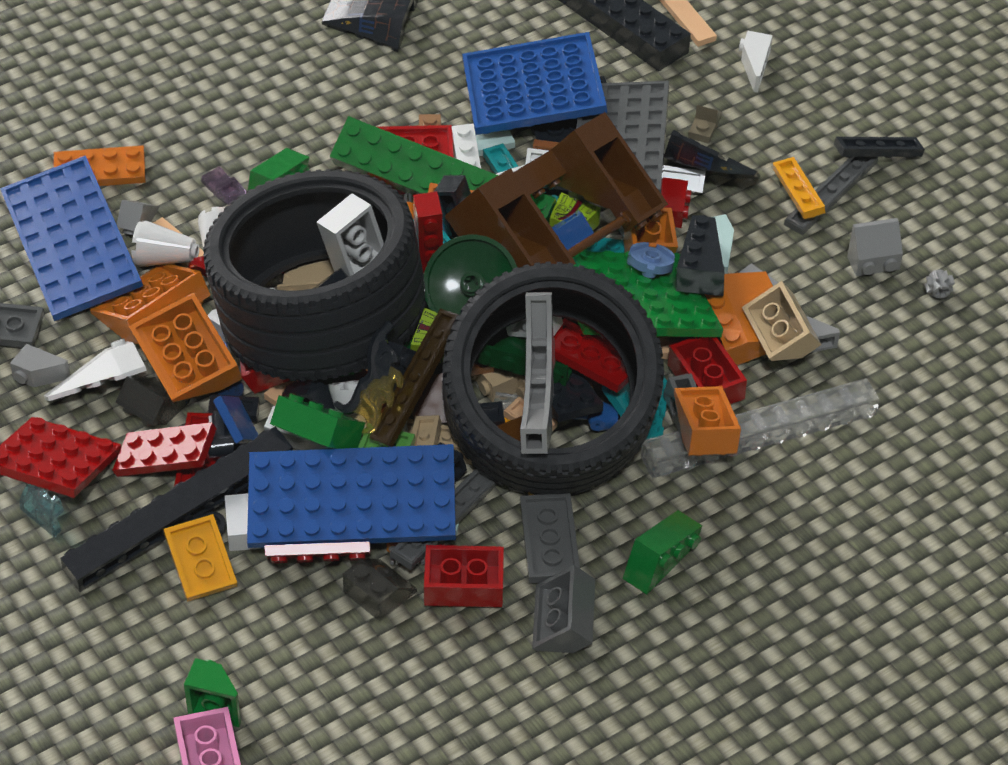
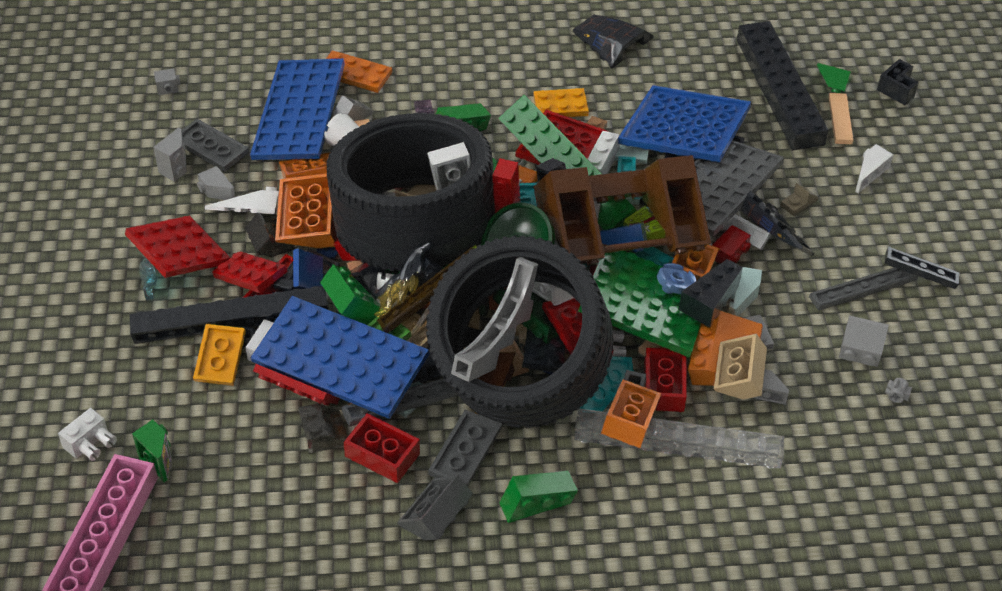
camera: 30 degrees right, 0 degrees up
light orange plate [773,157,825,219] -> none
none -> white brick [58,408,117,461]
none -> light orange plate [533,88,589,117]

